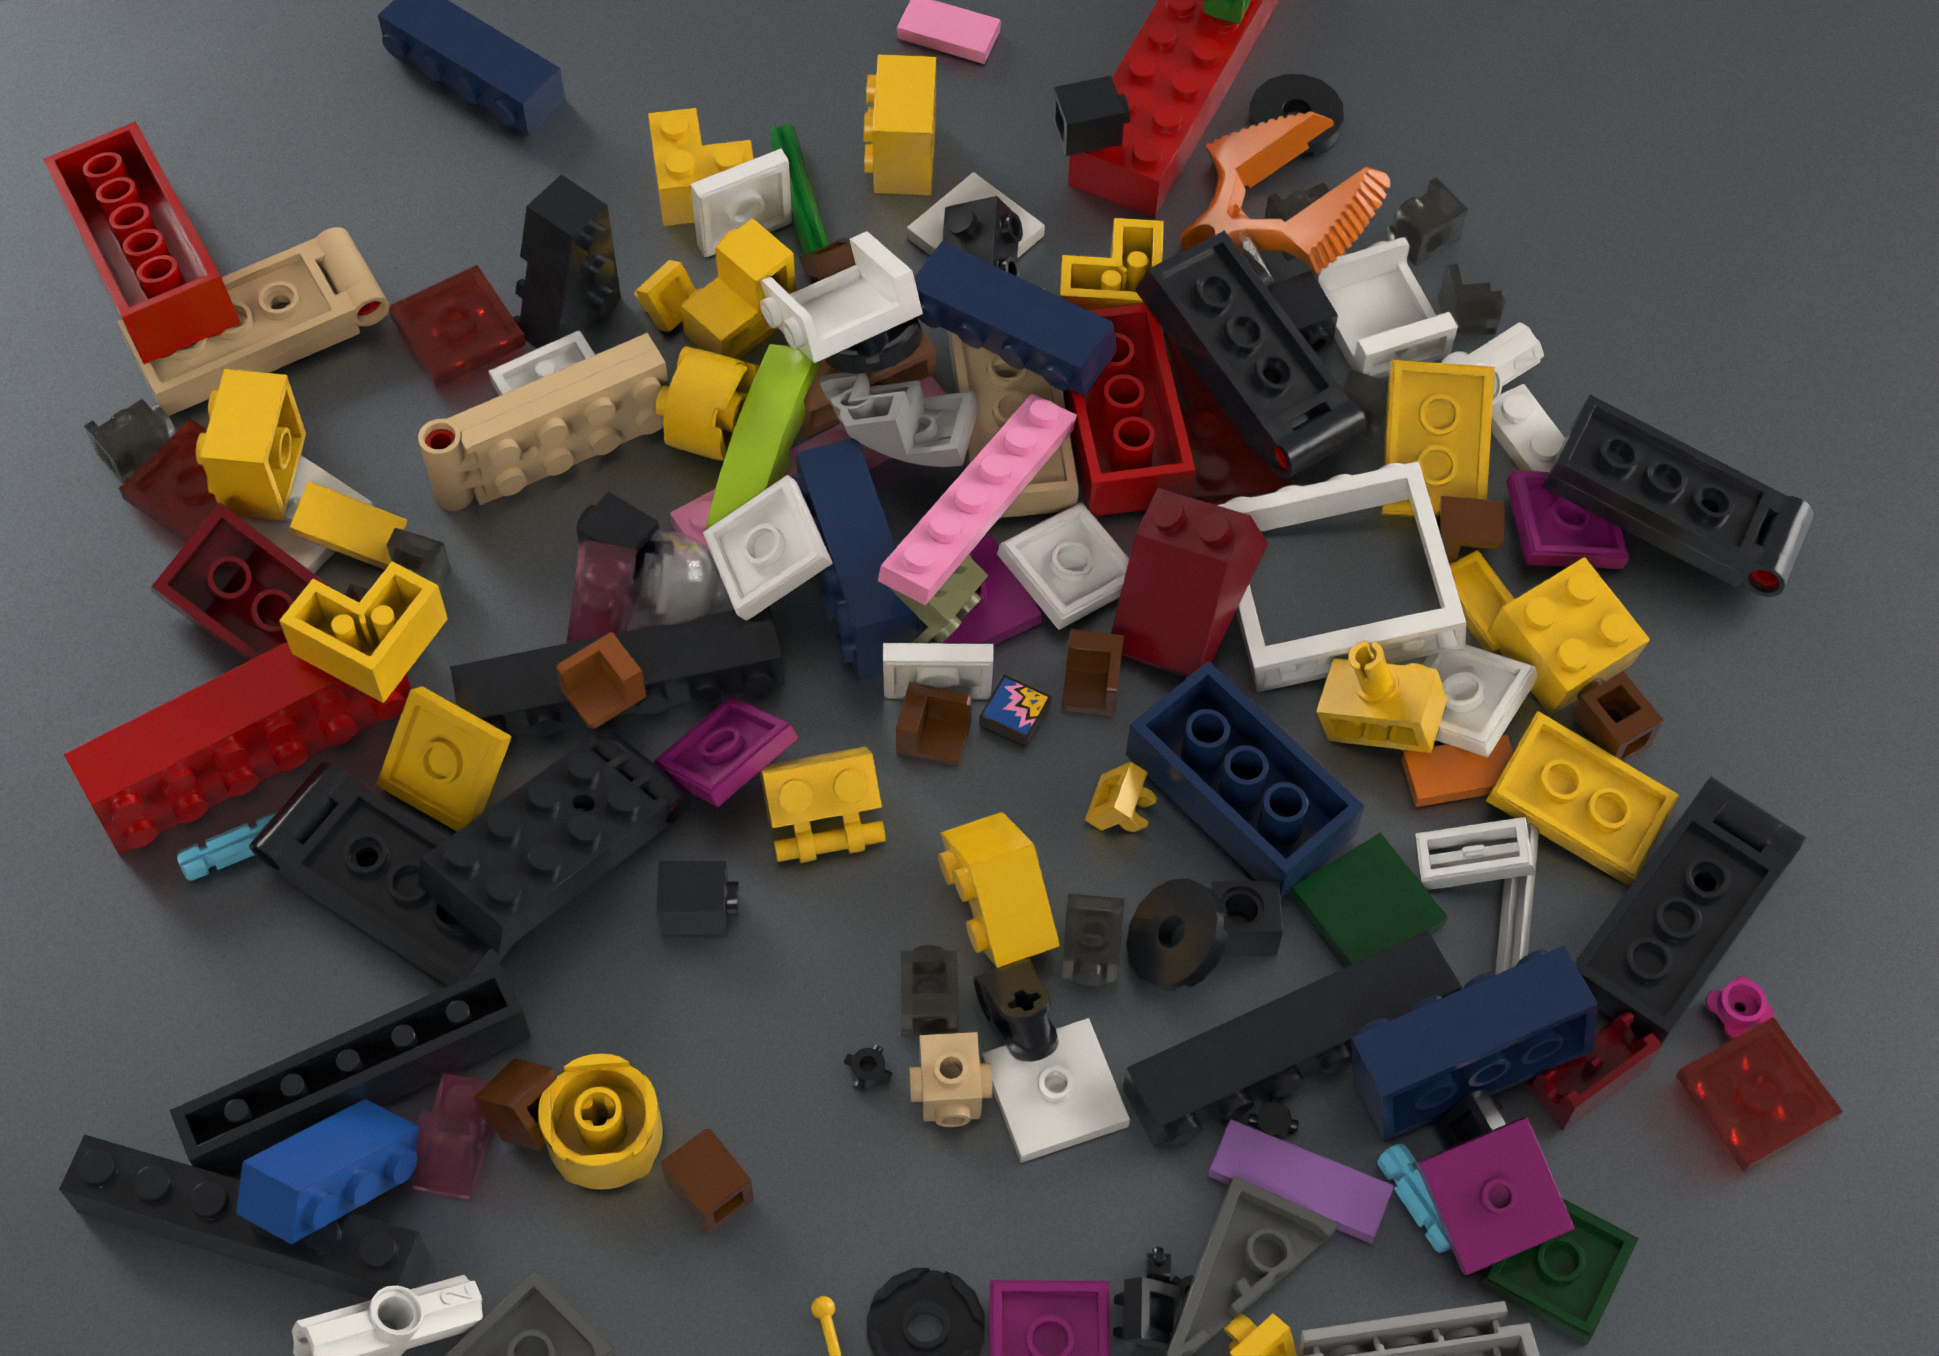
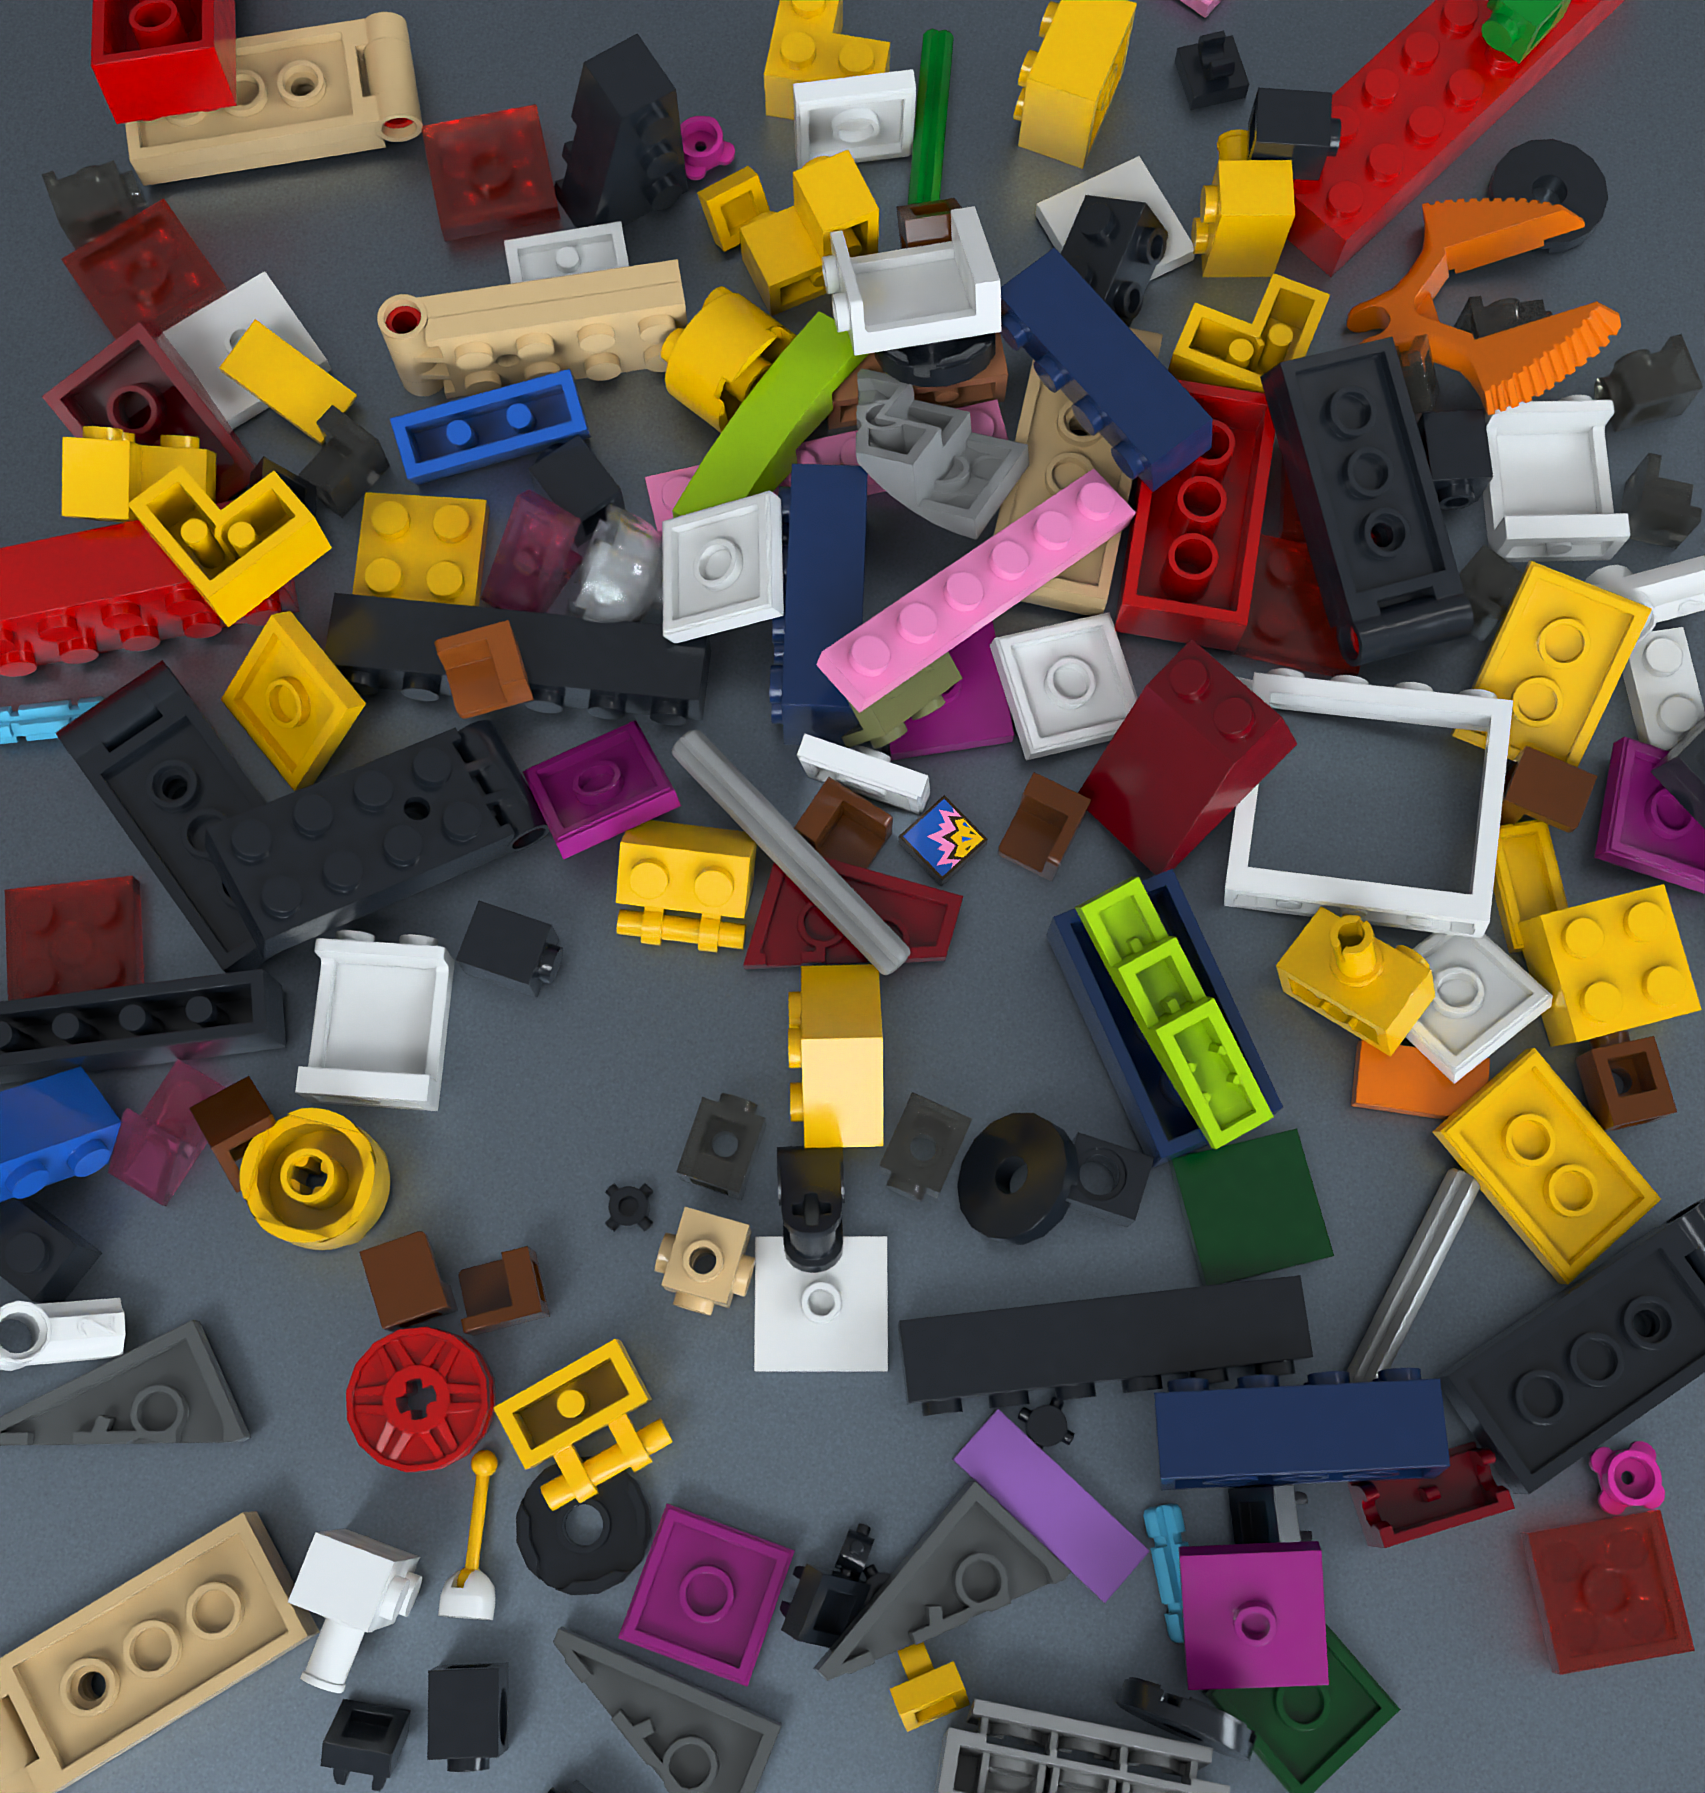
camera: 20 degrees right, 15 degrees up
yellow brick [196,369,306,521] -> none
yellow tile [1084,762,1157,832] -> none
white tile [1415,817,1535,890] -> none
none -> clear red plate [4,876,144,1000]
none -> yellow brick [62,426,217,522]
none -> white panel [295,930,455,1111]
none -> red wheel [346,1327,497,1473]
none -> yellow plate [352,492,490,607]
none -> blue brick [390,369,591,485]
none -> reddish brown panel [458,1246,550,1336]
none -> yellow brick [493,1338,673,1511]
none -> light grey axle [671,729,911,975]
none -> dark pink plate [680,116,735,180]
none -> dark red wing [743,857,963,969]
none -> lime slope [1075,876,1274,1149]
none -> black tile [1116,1677,1258,1762]
none -> black tile [1174,30,1250,110]
none -> yellow brick [1191,129,1295,277]

